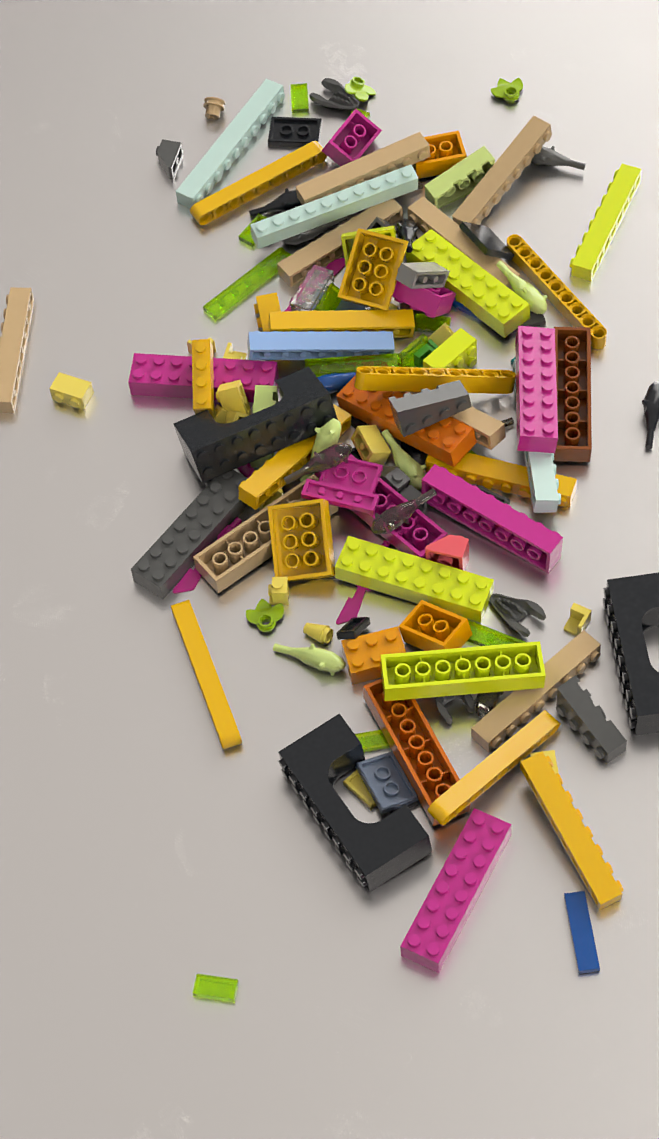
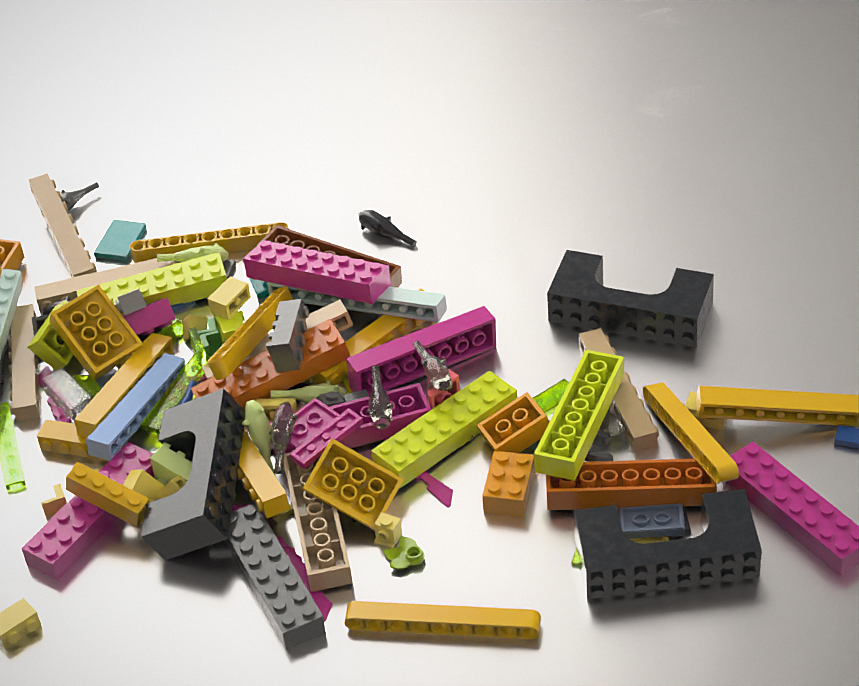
camera: 65 degrees left, 15 degrees down
yellowish green piece [273,643,346,676] -> none
light yellow cone [303,623,333,644] -> none
black tile [336,617,371,640] -> none
yellowish green wedge [424,146,495,209] -> none
black tile [459,221,514,260] -> none
dark grey animal [489,593,546,637] -> none
dark grey wedge [556,675,627,763] -> none
light yellow panel [564,603,592,636] -> none
neon yellow brick [569,163,642,281] -> none
none -> tile [93,219,147,261]
none -> light yellow brick [208,276,251,320]
none -> clear smoke piece [413,341,453,391]

